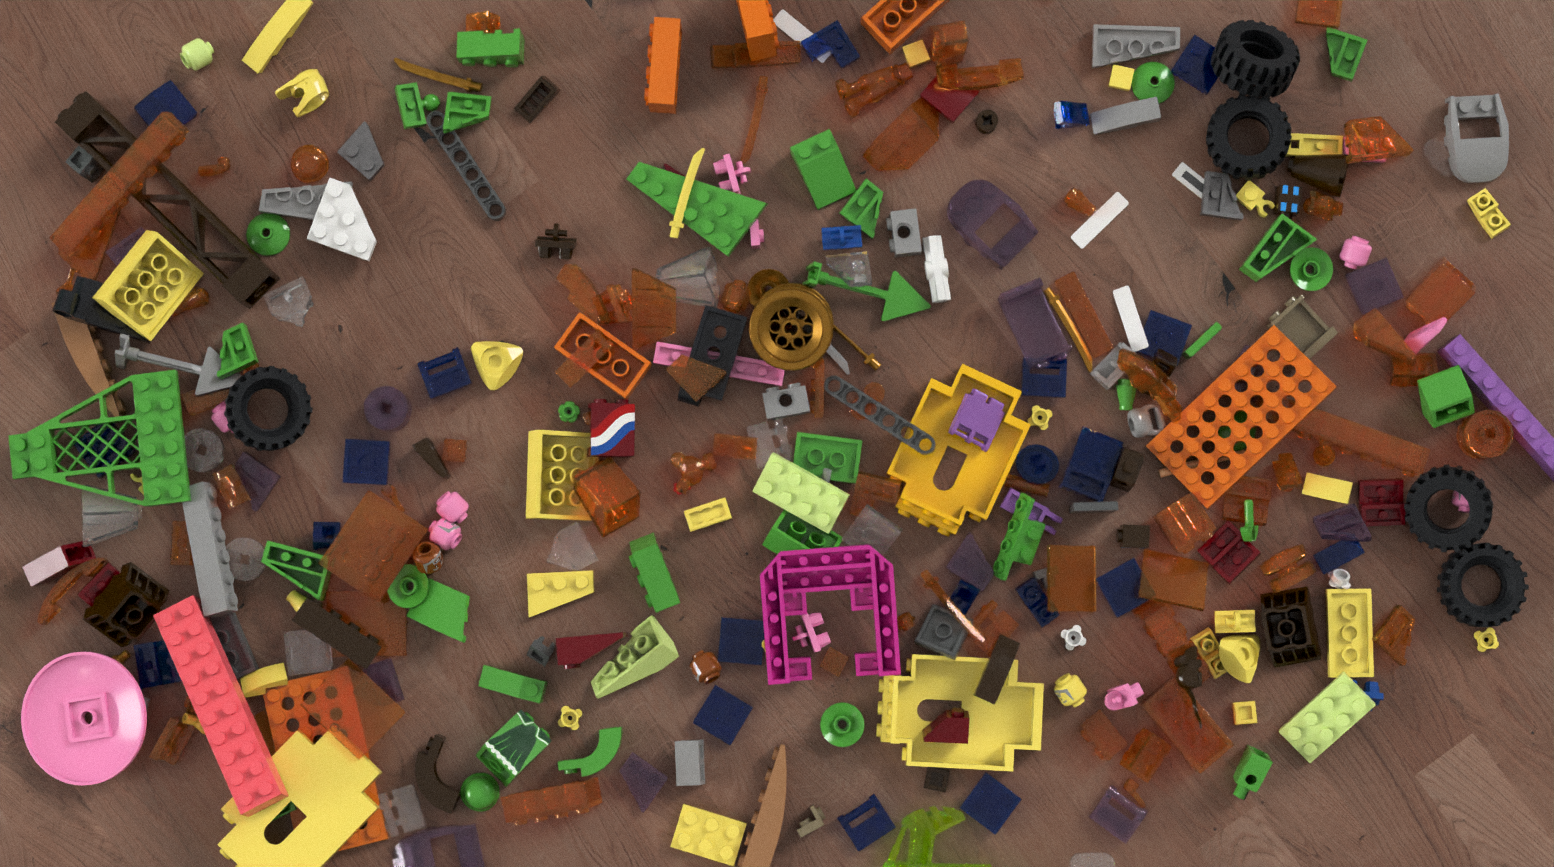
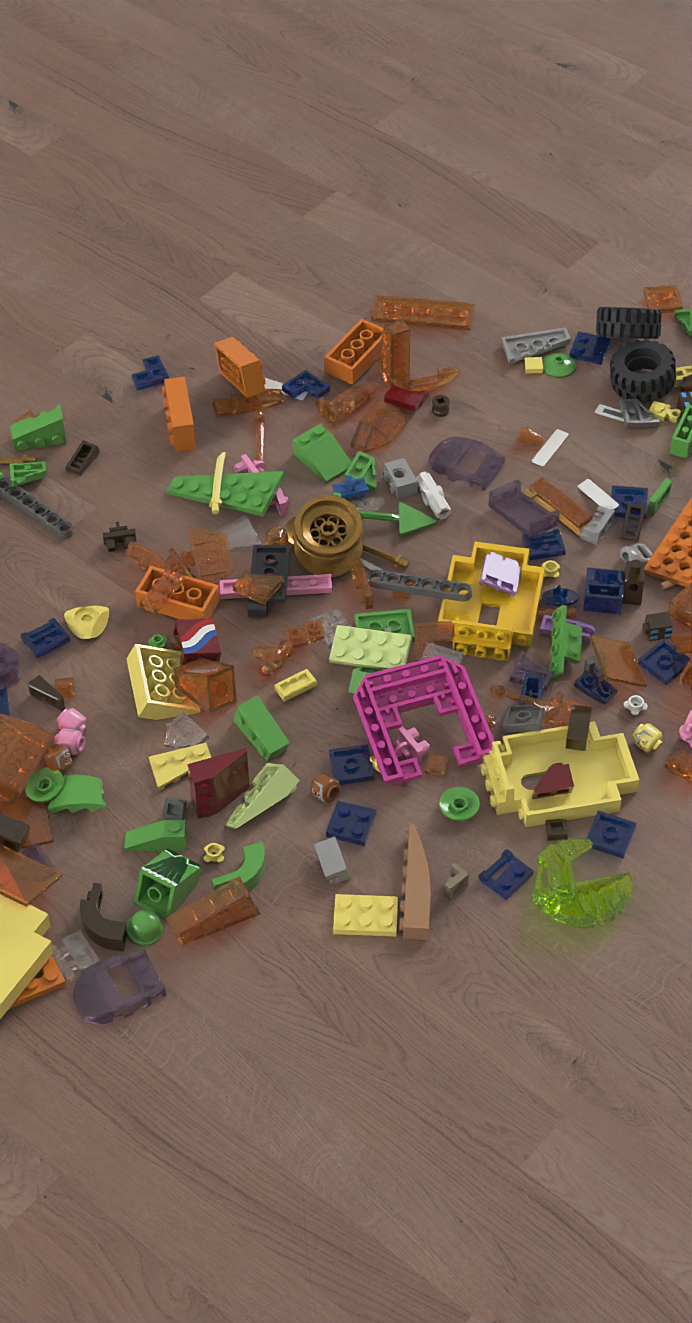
camera: 15 degrees left, 35 degrees down
wing [619,752,669,813] -> none
light grey brick [762,383,810,421] -> none
light yellow tile [902,40,930,68] -> none
clear blue slope [1053,101,1090,129] -> none
dark grey tile [1069,501,1119,513] -> none
light grey slope [1090,97,1161,135] -> none
bright green cone [1116,379,1137,410] -> none
clear orange slope [1117,348,1182,422] -> none

